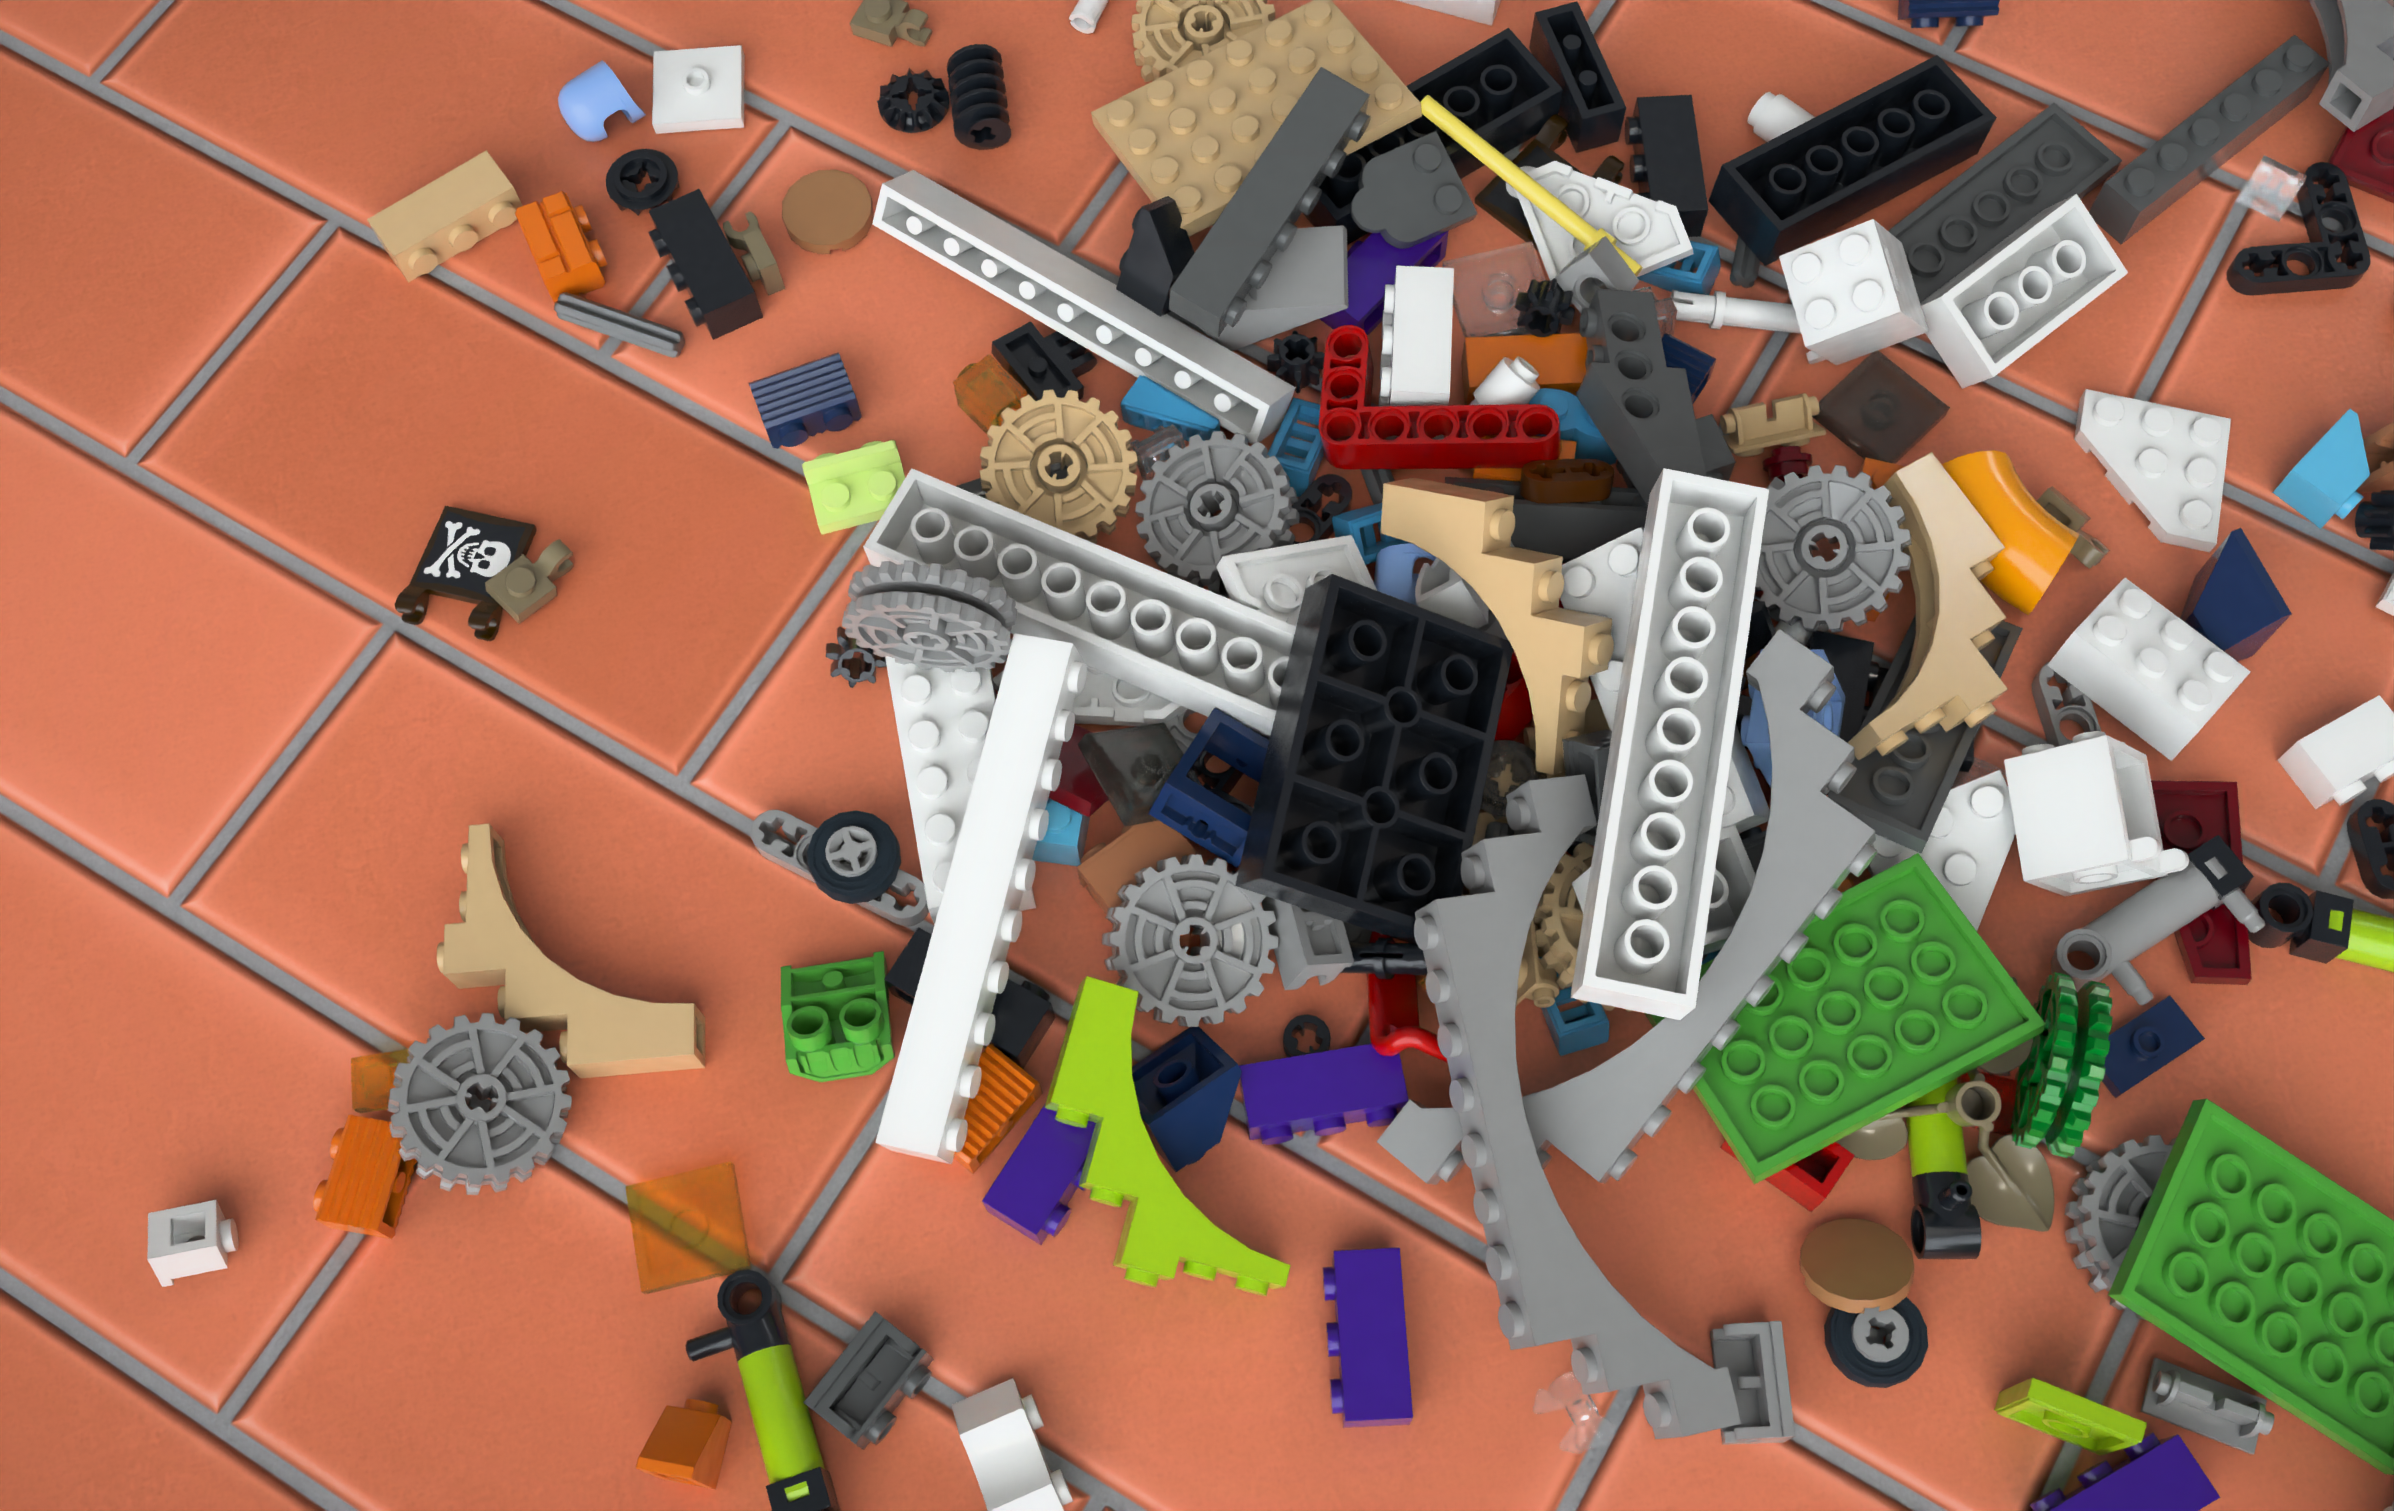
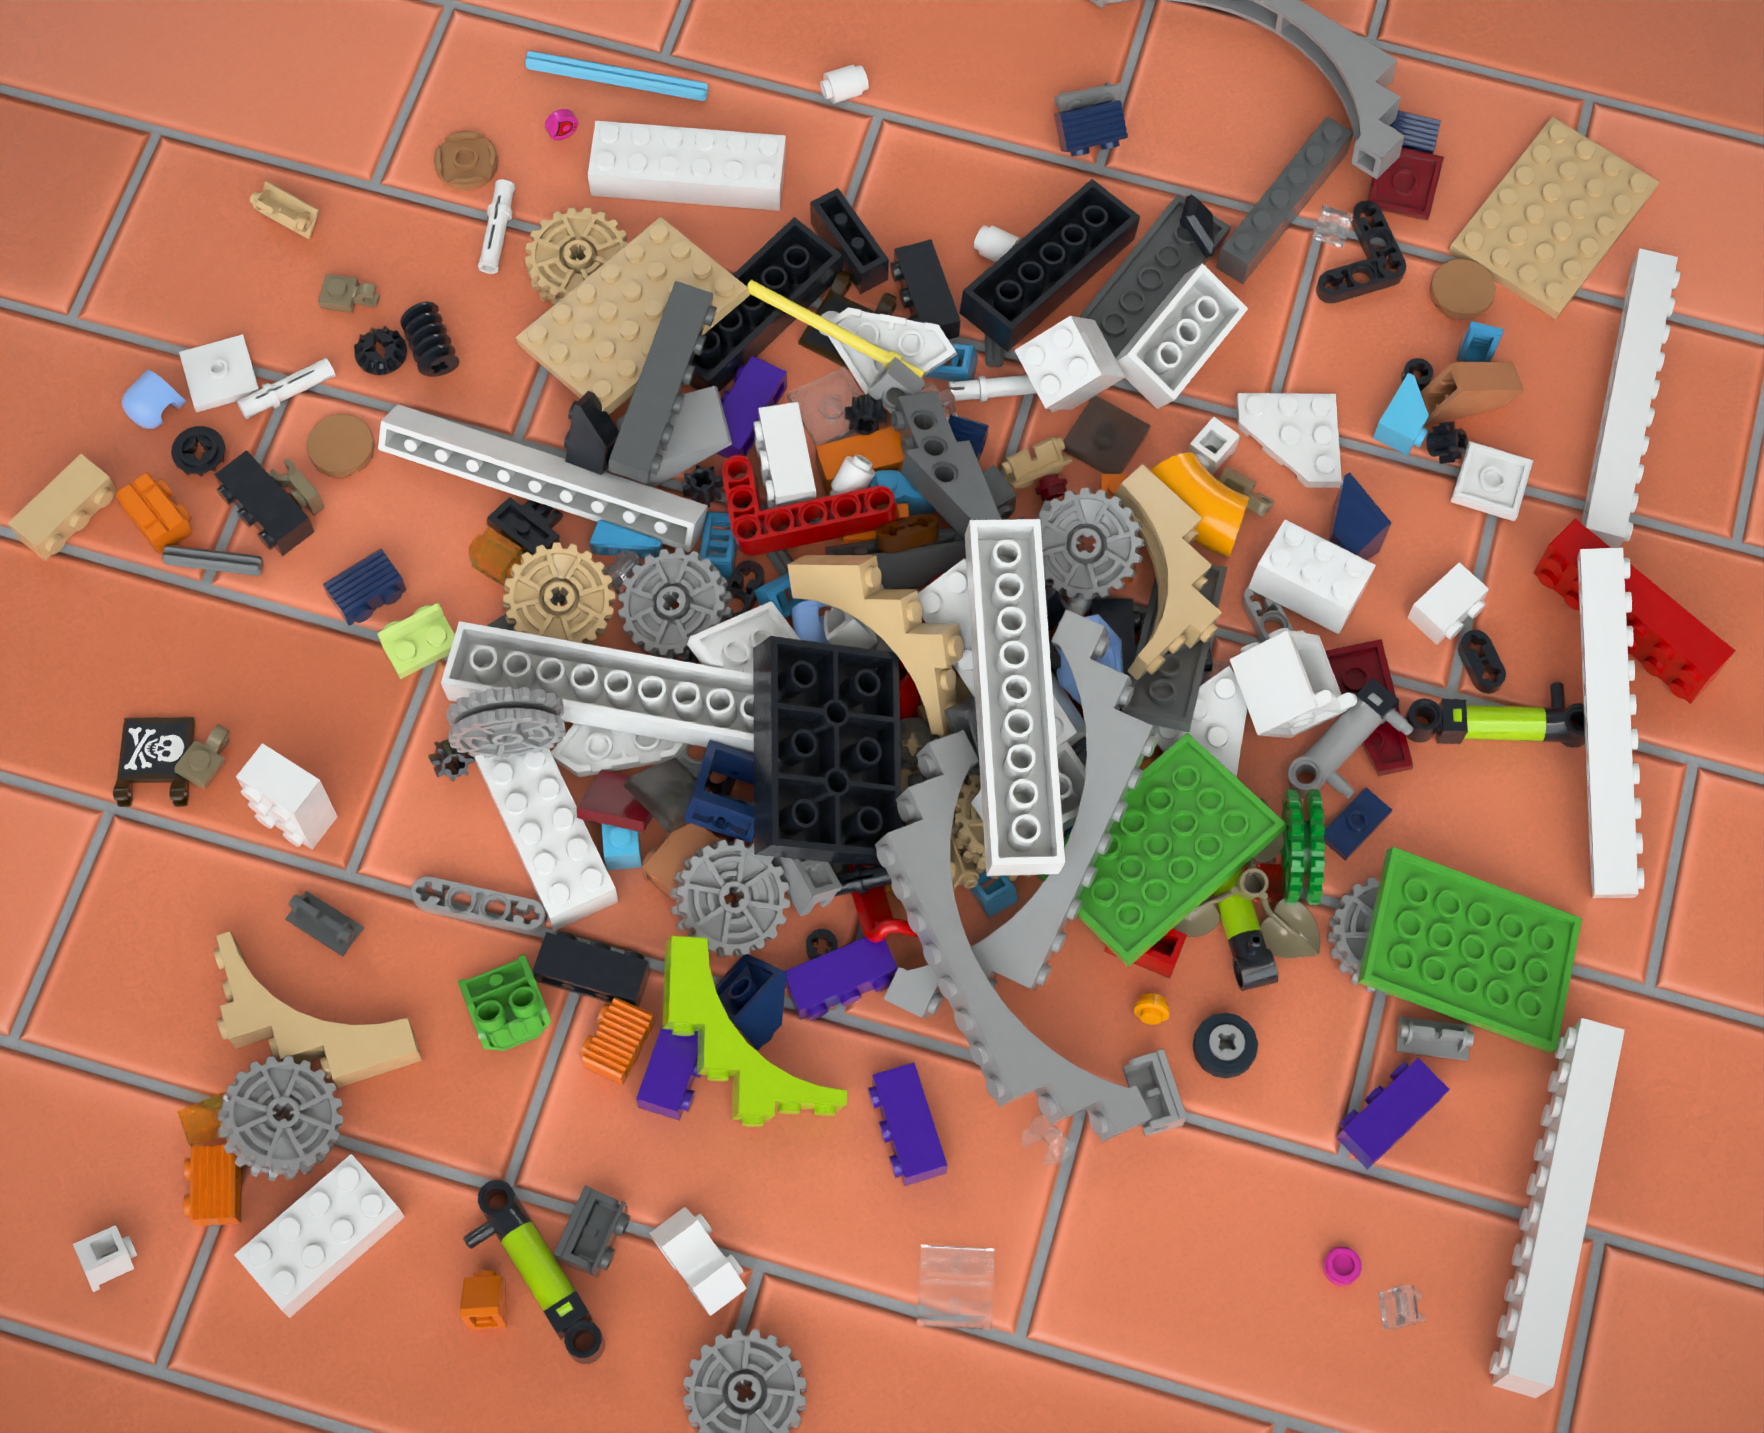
camera: 20 degrees left, 0 degrees up
clear yellow tile [625,1161,752,1295] -> none
black wheel [807,811,901,904] -> none
white brick [875,633,1087,1164] -> none
dark grey plate [1351,131,1478,249] -> none
medium nougat tile [1800,1218,1914,1314] -> none
lime tile [1994,1377,2147,1456] -> none
none -> white brick [234,1154,405,1318]
none -> white pin [236,357,336,420]
none -> white brick [236,743,338,850]
none -> dark grey hinge [285,891,364,957]
none -> light orange plate [1134,993,1170,1025]
none -> black piece [1180,194,1214,258]
none -> white brick [1188,417,1240,474]
none -> black bush [1401,358,1433,391]

